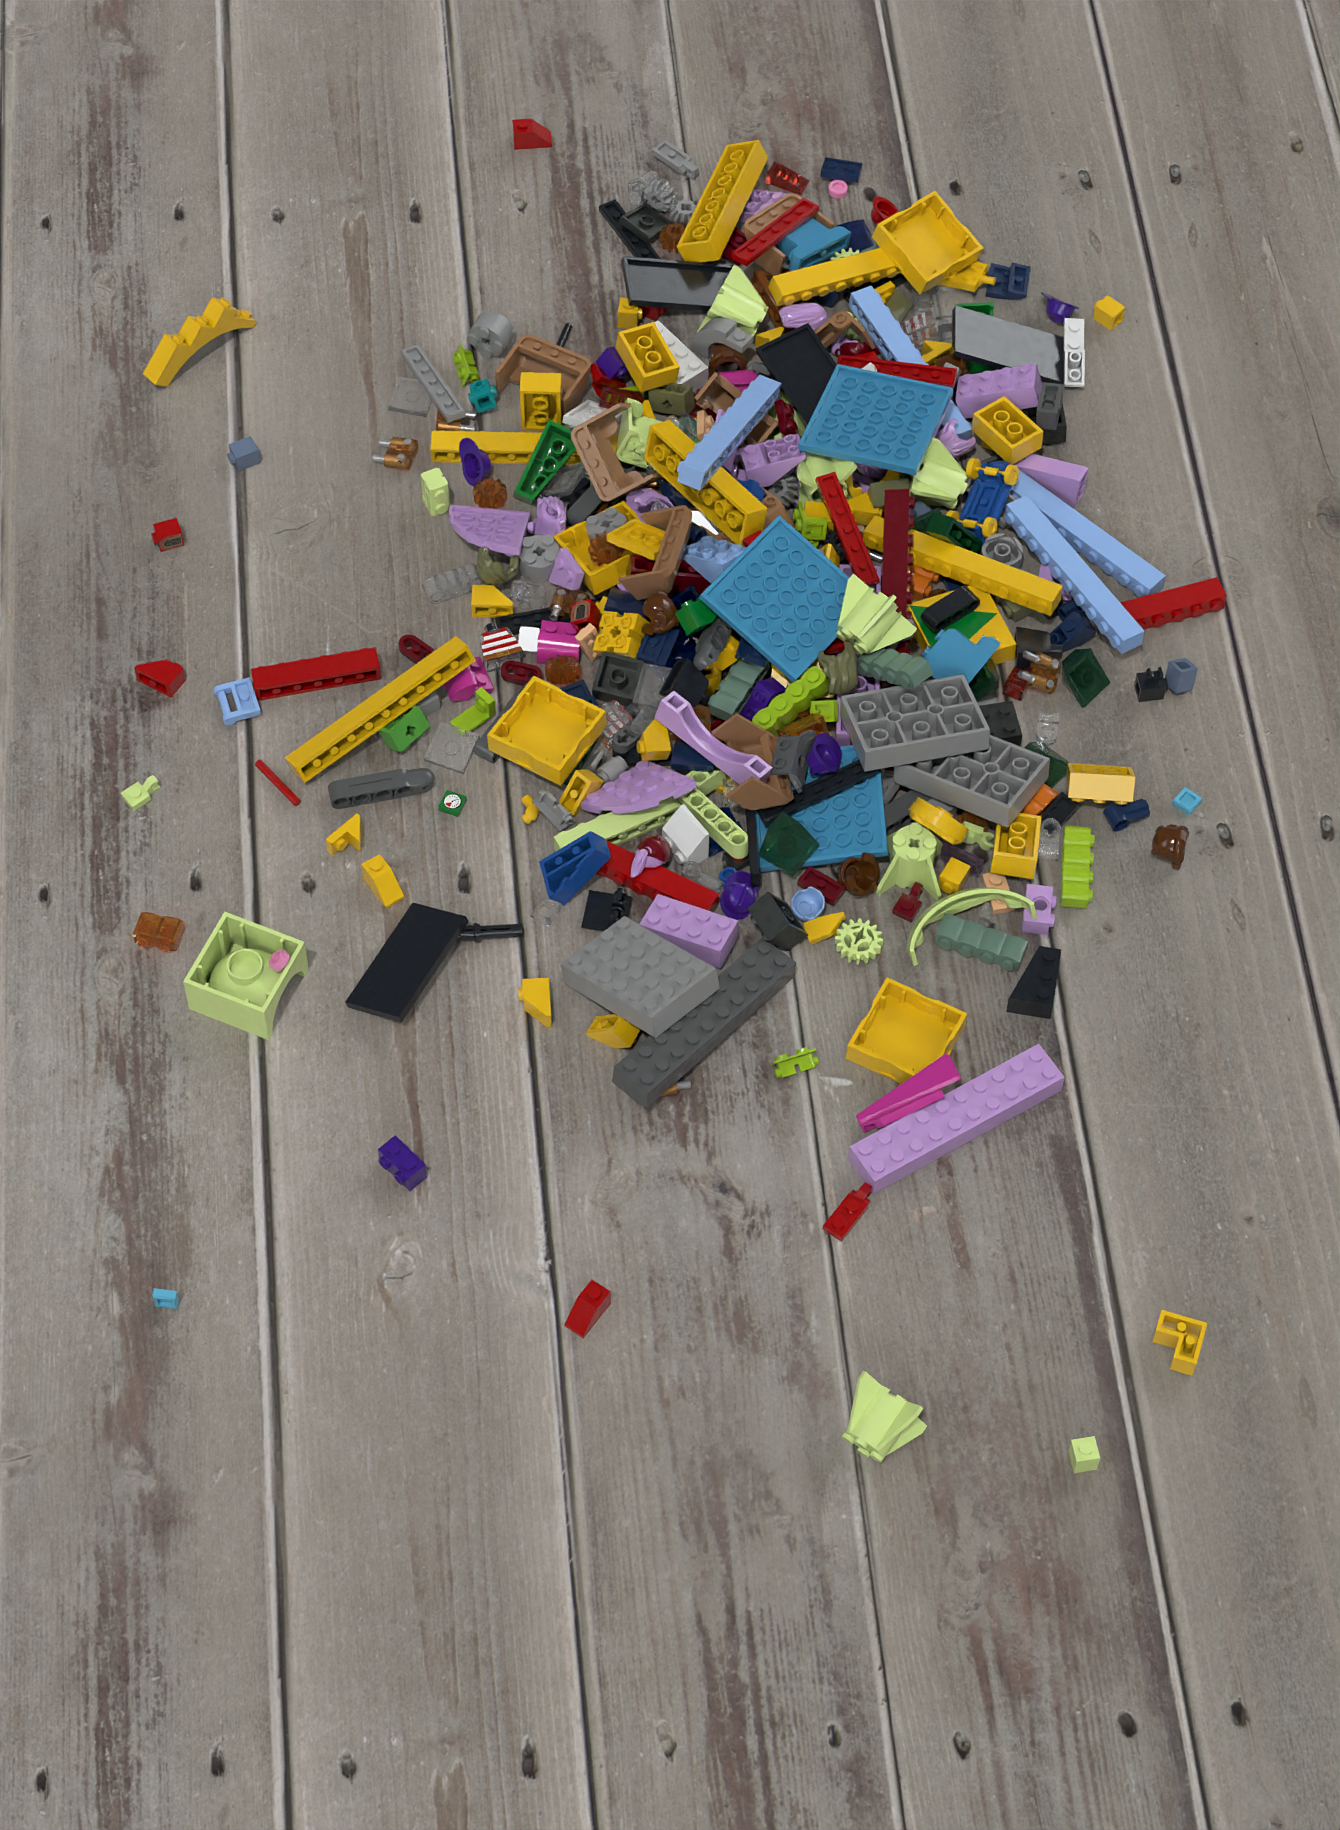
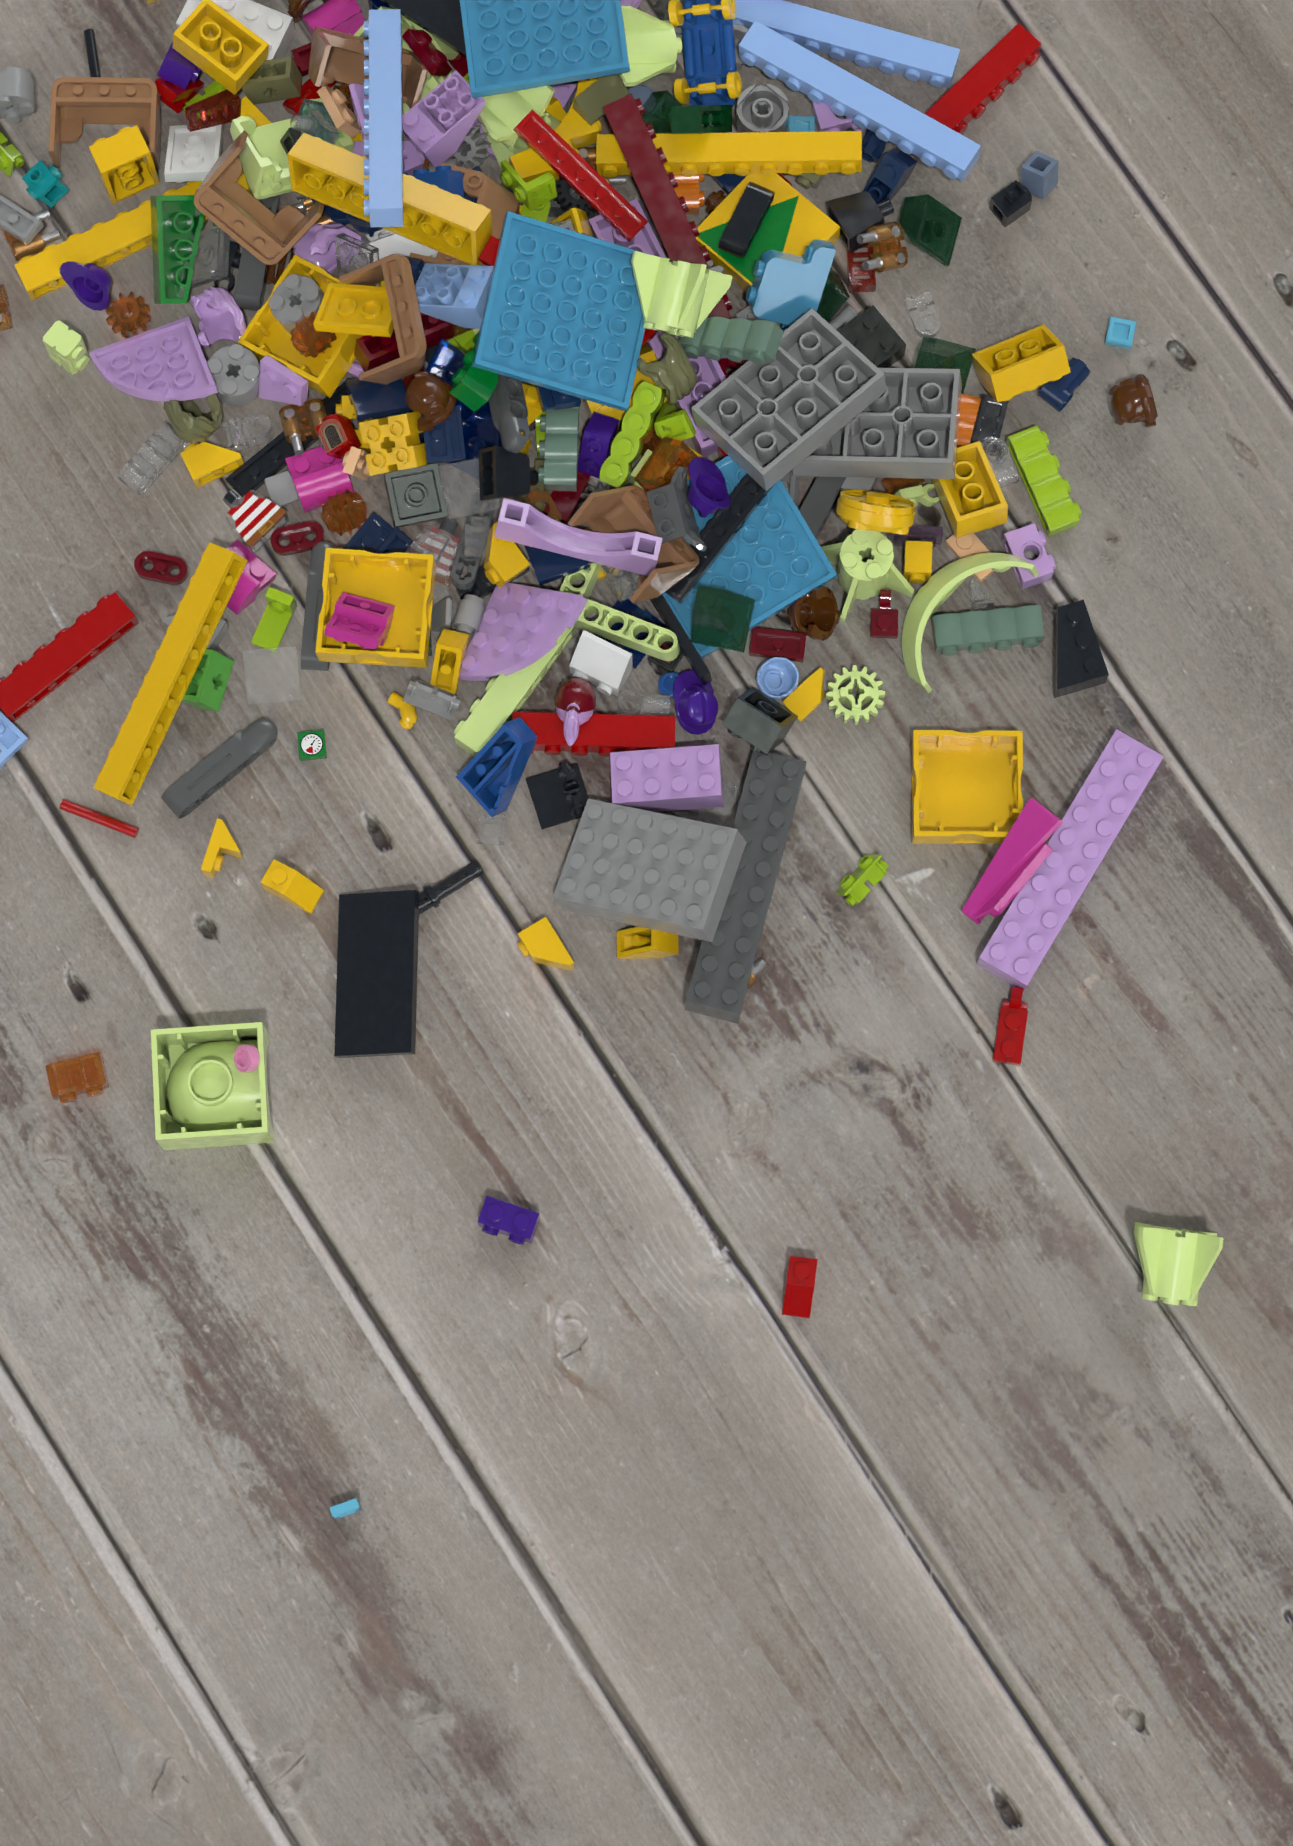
camera: 25 degrees left, 20 degrees up
none -> dark pink brick [325,592,395,650]

